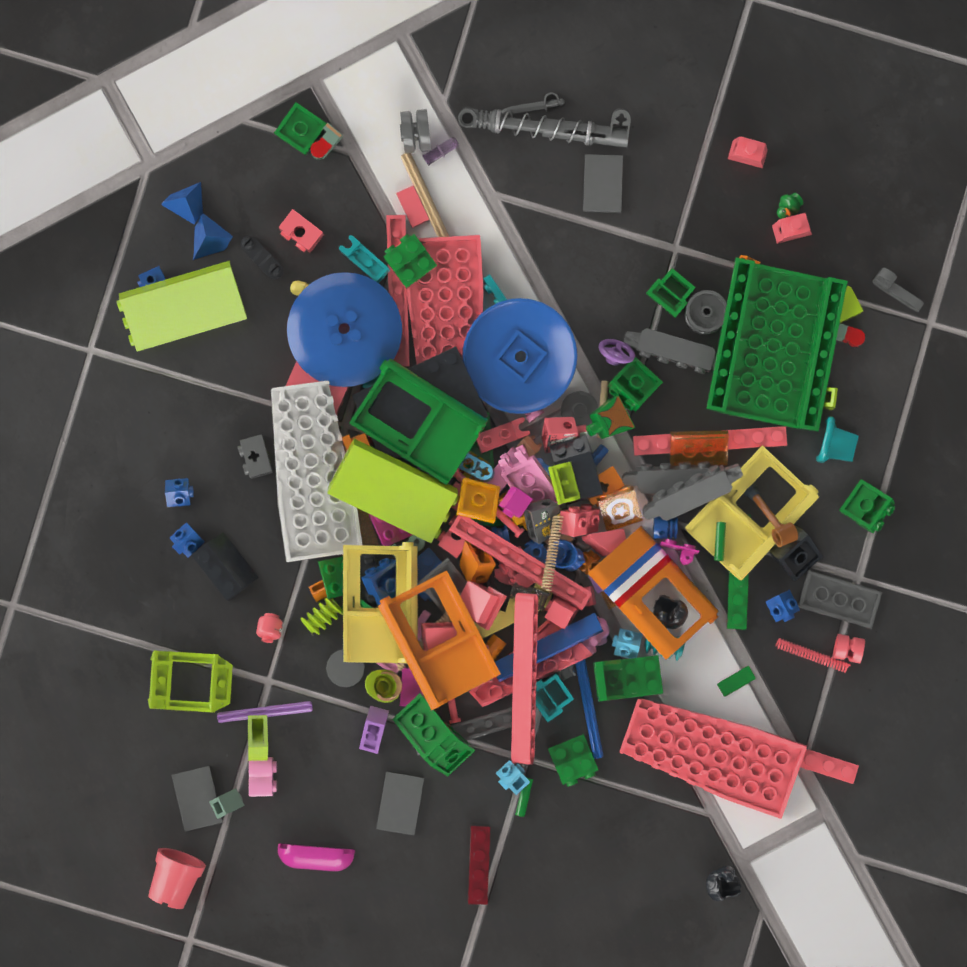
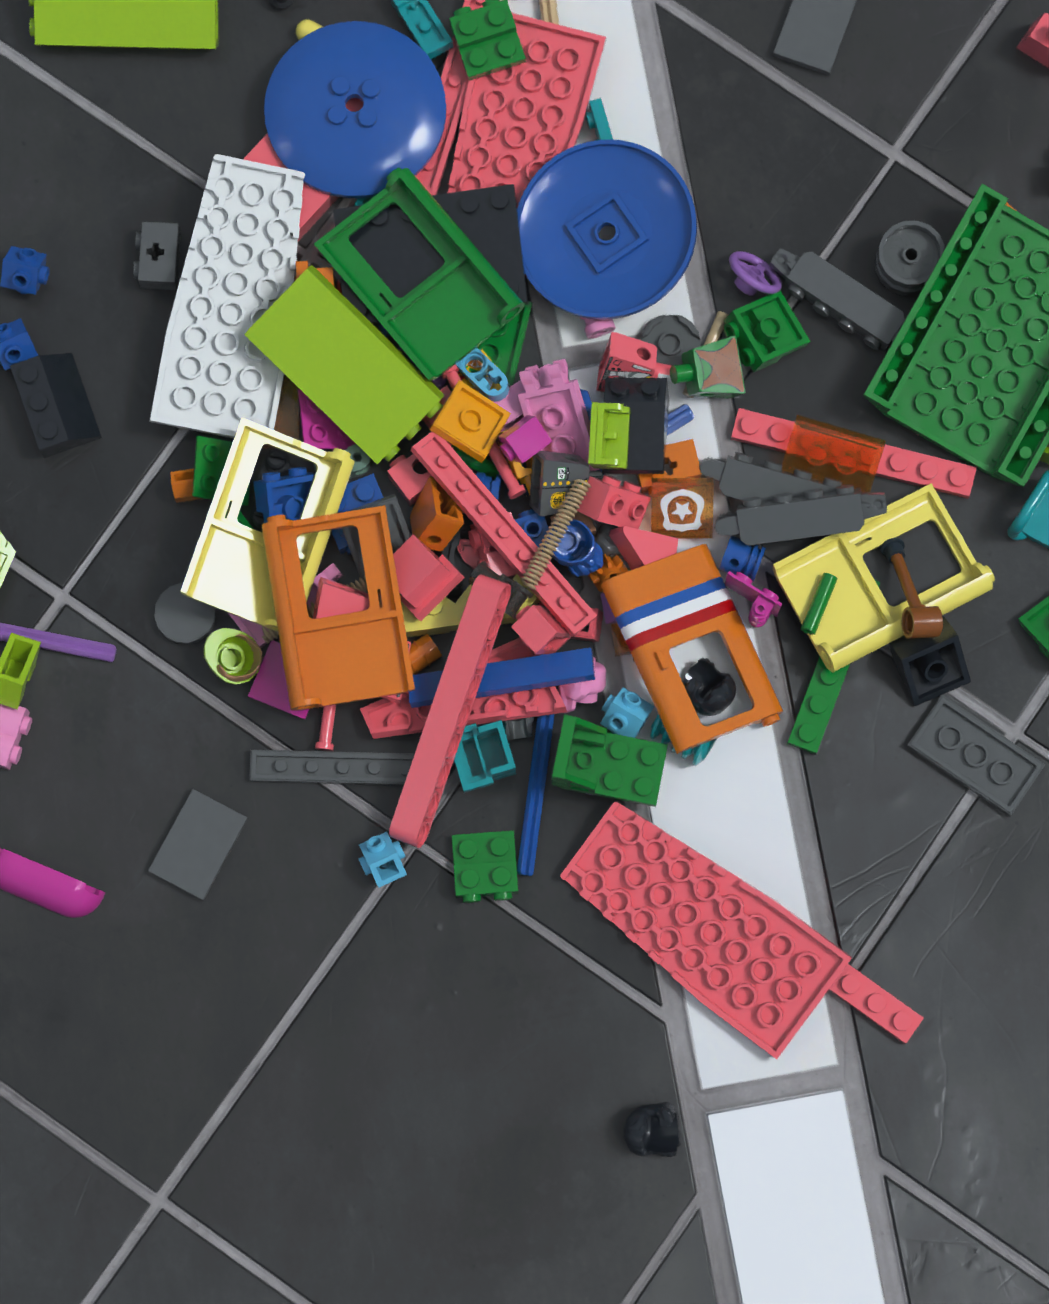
camera: 20 degrees right, 5 degrees down
coral head [256,613,283,643] -> none
lime piece [301,598,343,636] -> none
medium lavender arch [359,706,389,754] -> none
green bracket [392,693,476,777] -> none
dark red plate [468,826,490,905] -> none
coral plate [476,417,530,454] -> none
green piece [515,778,533,817] -> none
nougat tile [516,435,542,457] -> none
green plate [646,268,696,318] -> none
green sticker [717,666,756,697] -> none
blue brick [766,590,800,622] -> none
coral piece [776,638,851,673] -> none
coral wheel [833,634,865,663] -> none

